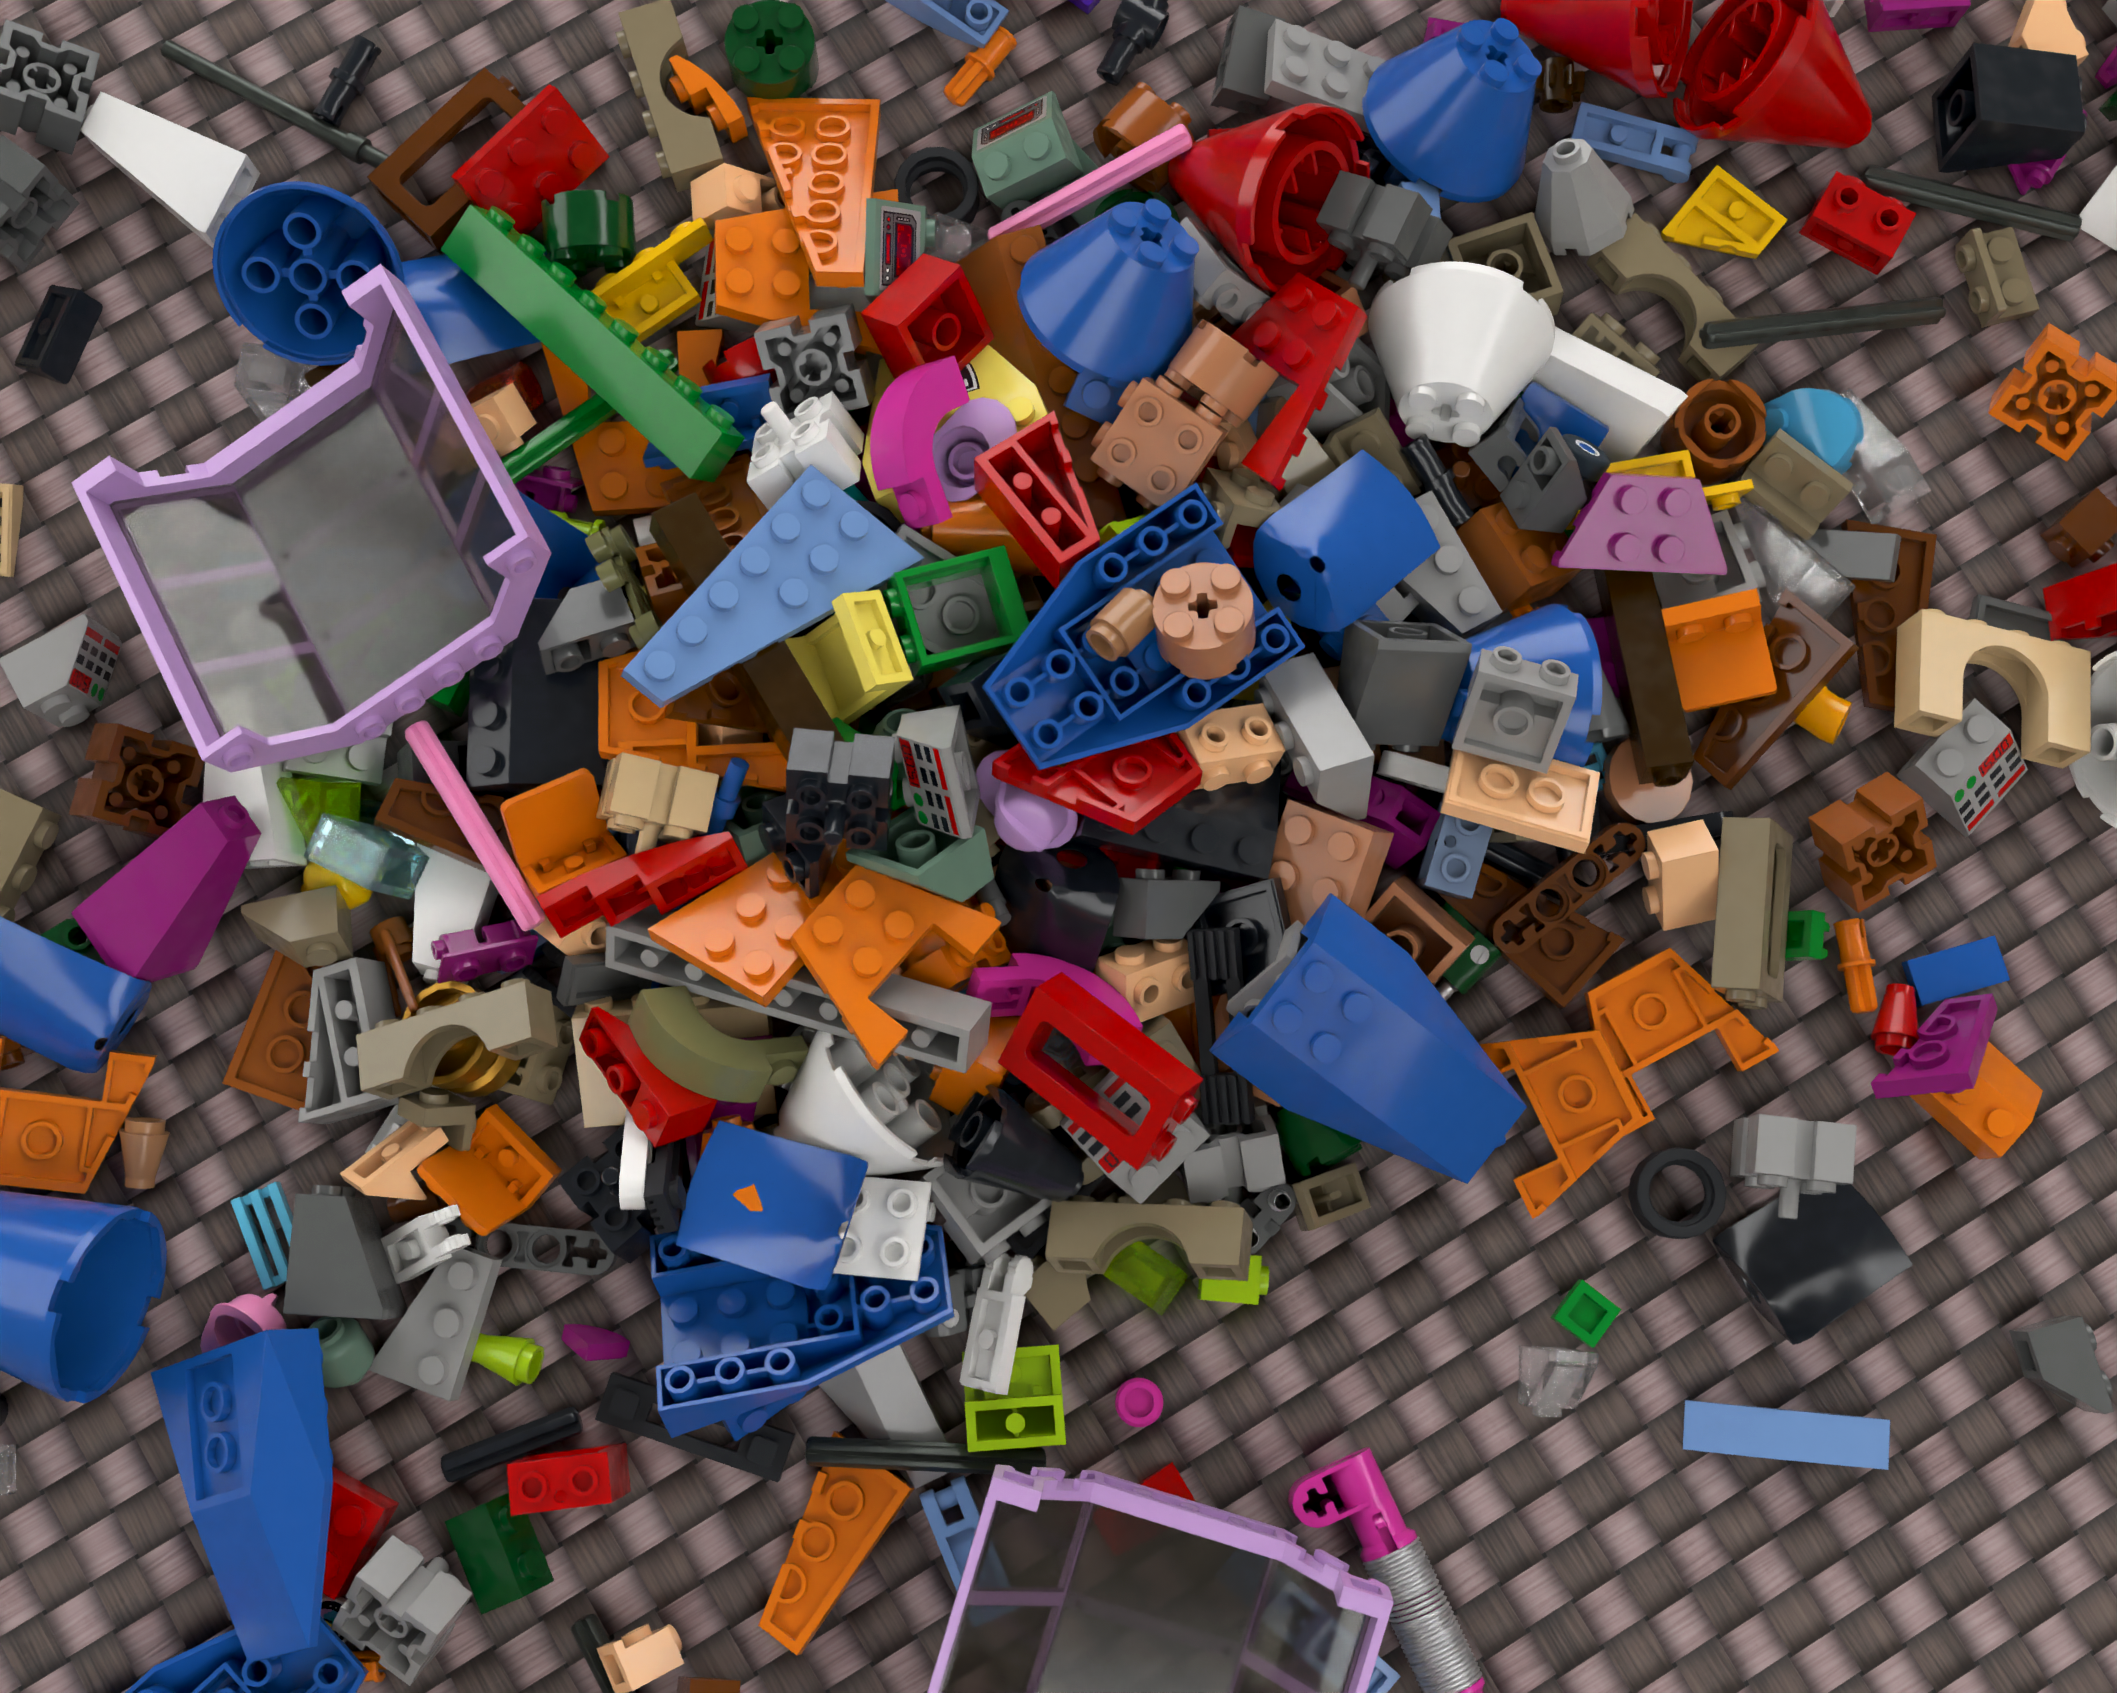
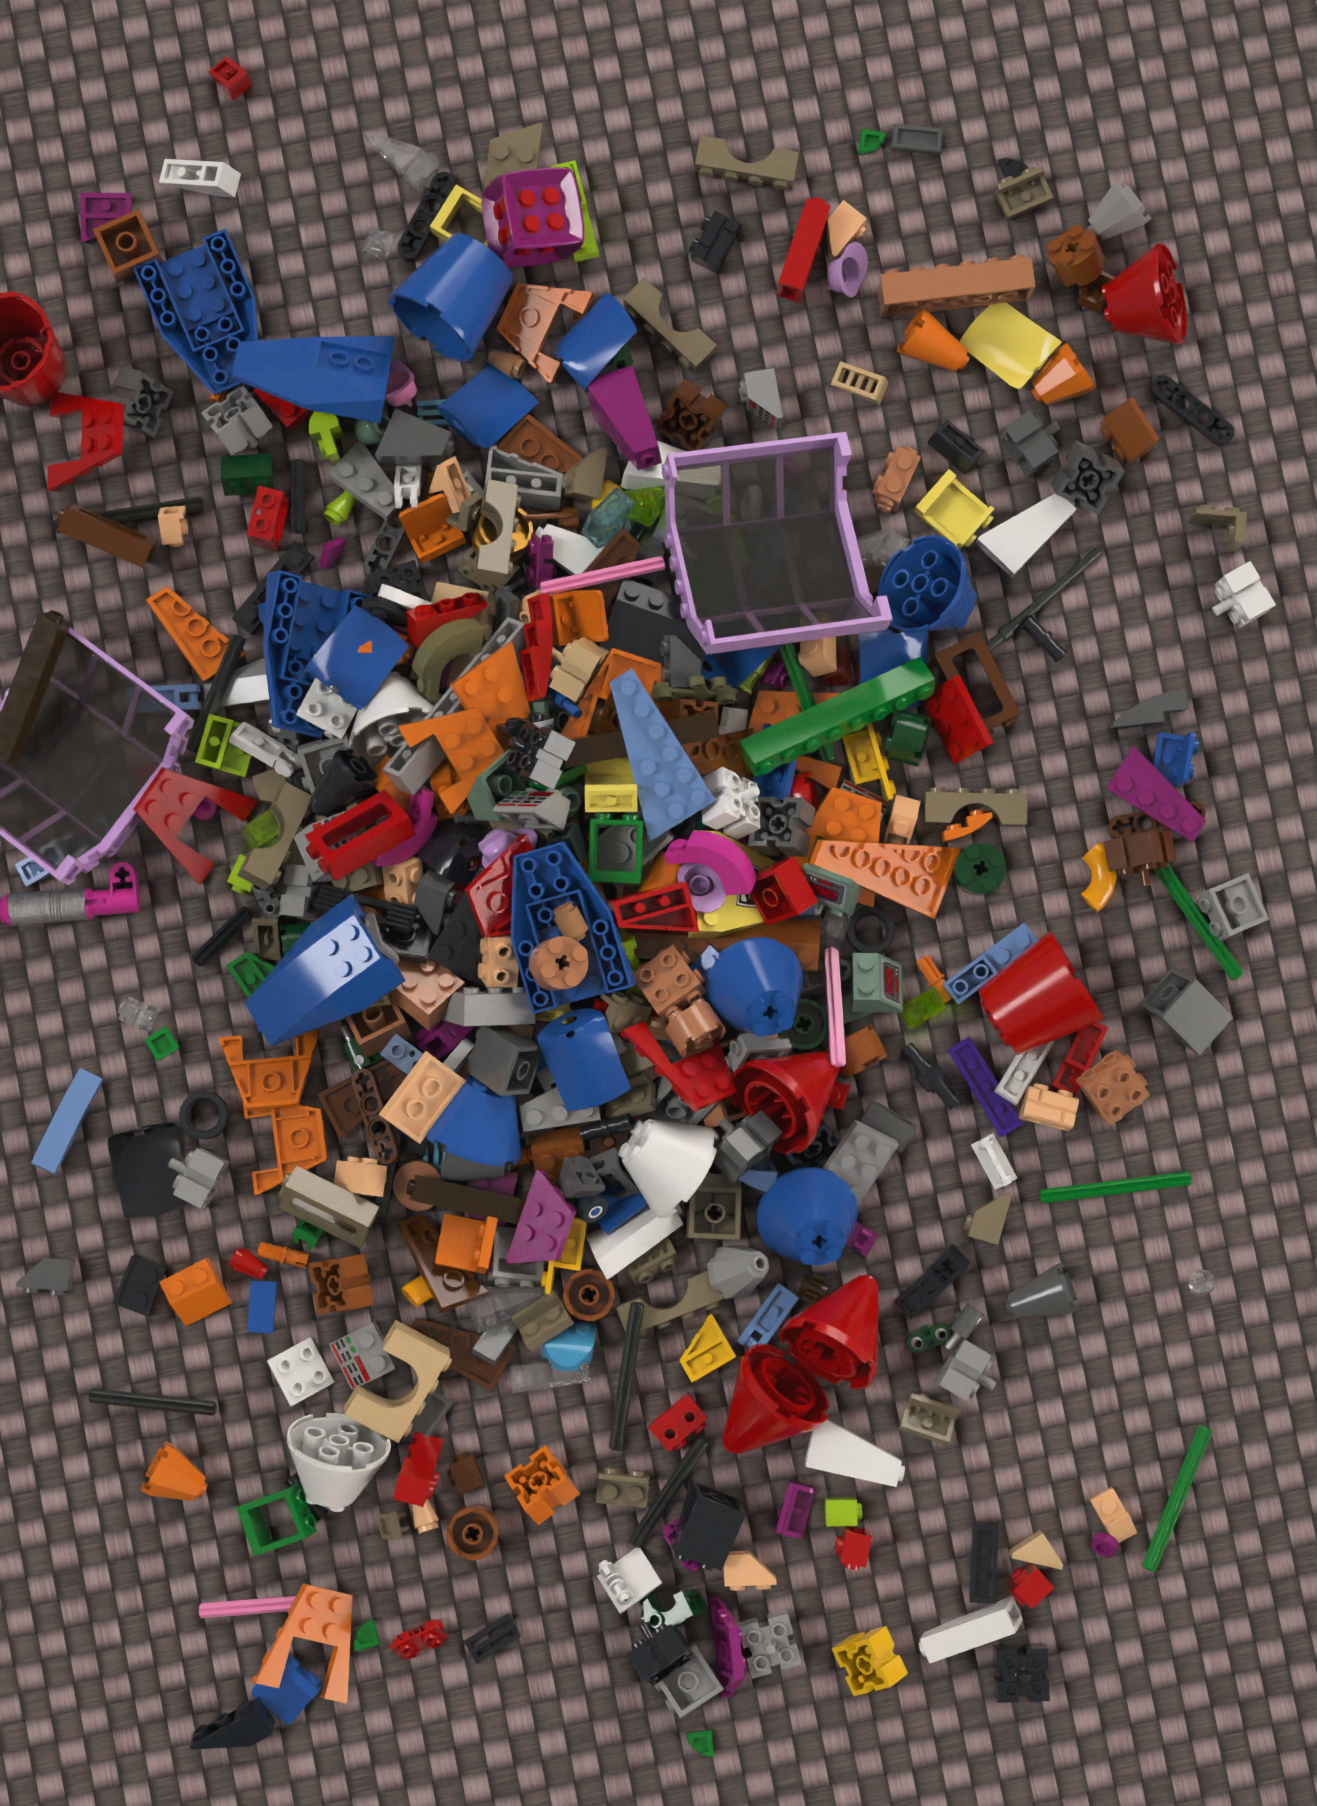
camera: 115 degrees right, 5 degrees up
light grey plate [1451,646,1579,774] -> none
magenta wing [1871,993,1998,1099] -> none
none -> black plate [113,1255,168,1317]
none -> red wing [133,767,258,885]
none -> black axle [191,906,253,967]
none -> green wing [226,951,275,999]
none -> white hinge [267,1337,334,1407]
none -> lime brick [309,411,344,466]
none -> blue piece [436,364,539,449]
none -> nougat brick [872,446,921,513]
none -> clear neon green slope [900,986,947,1030]
none -> light yellow panel [914,469,994,550]

